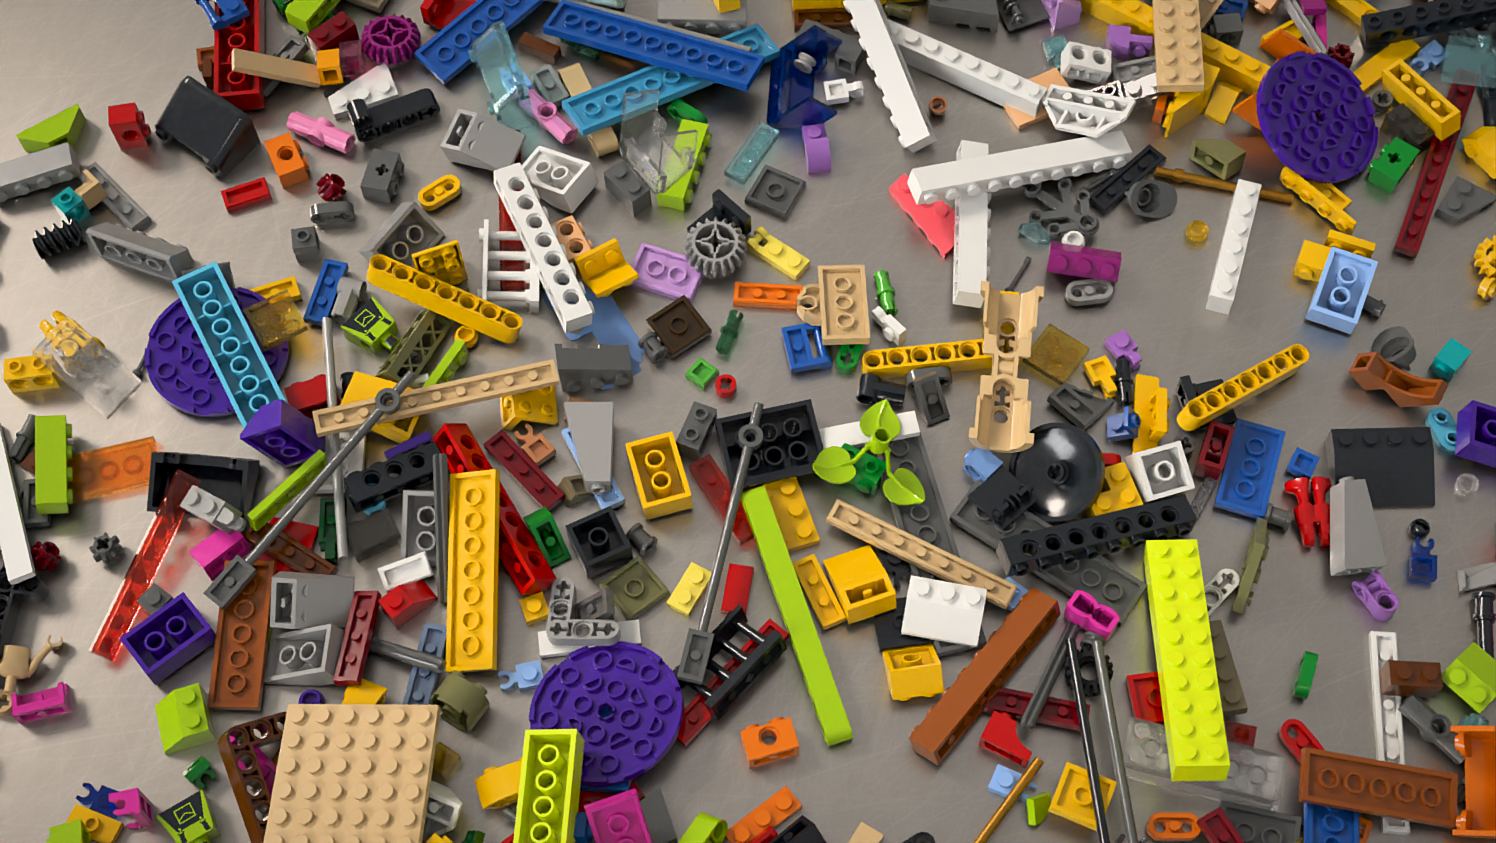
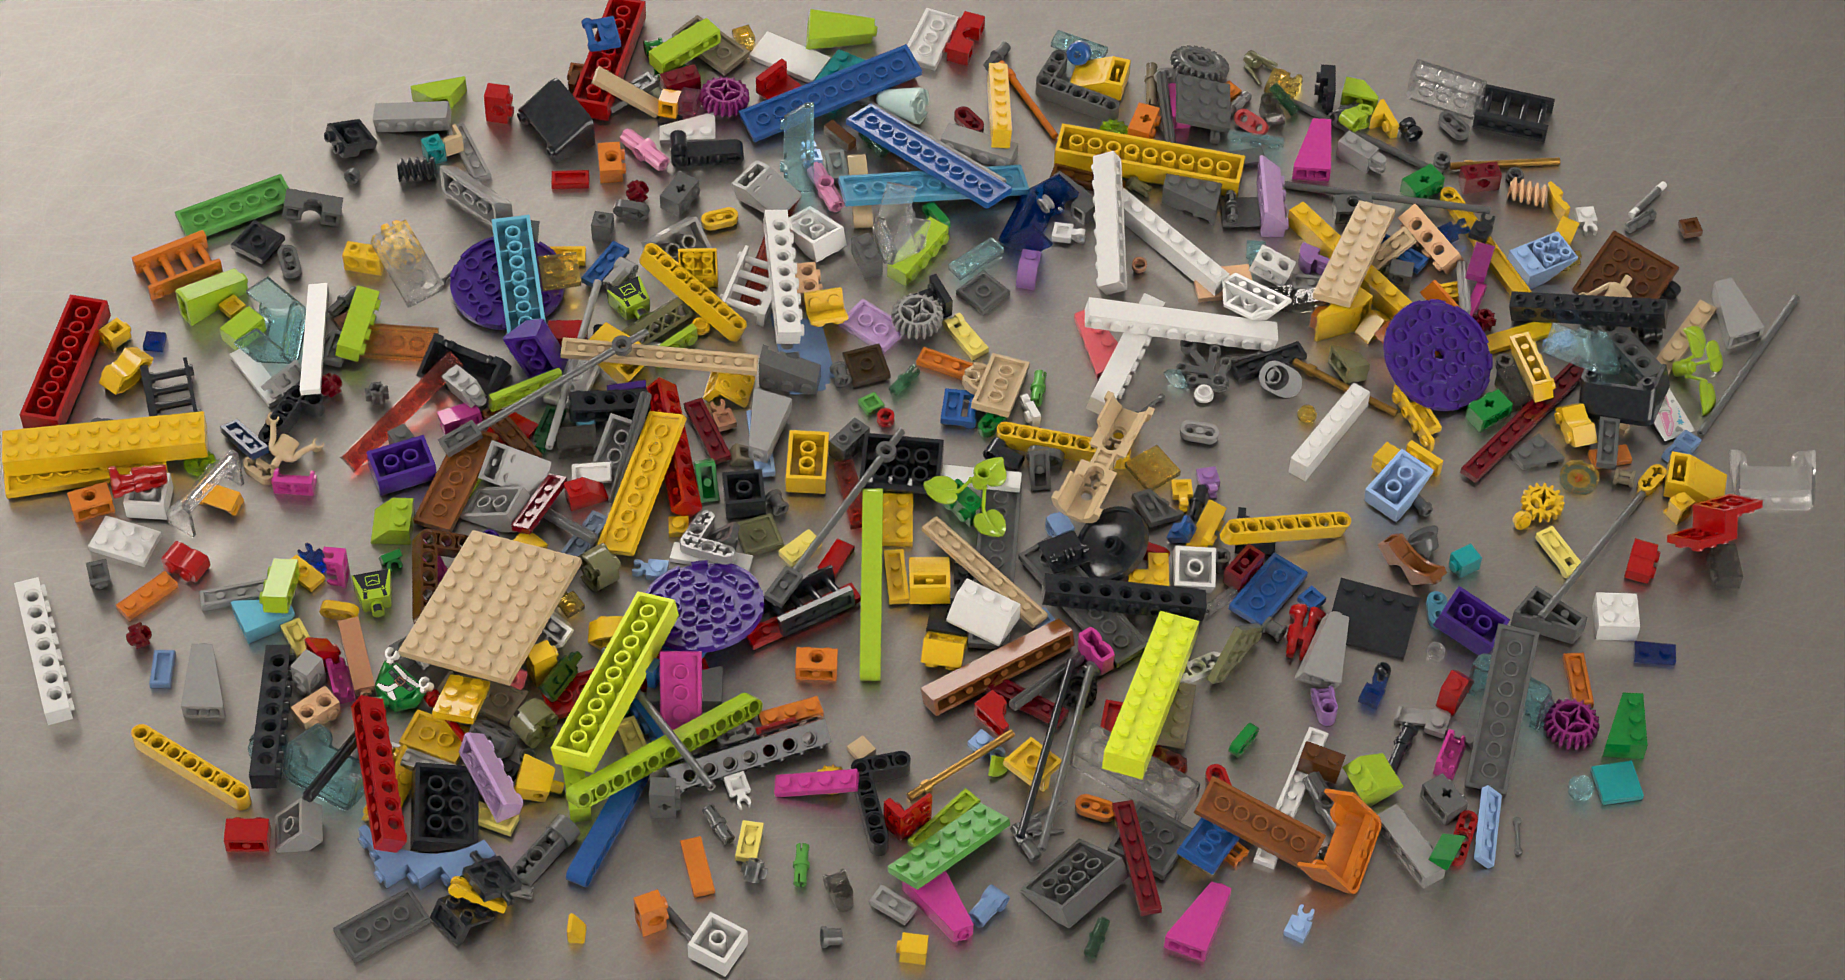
camera: 15 degrees right, 10 degrees down
magenta brick [1047,242,1122,282] -> none

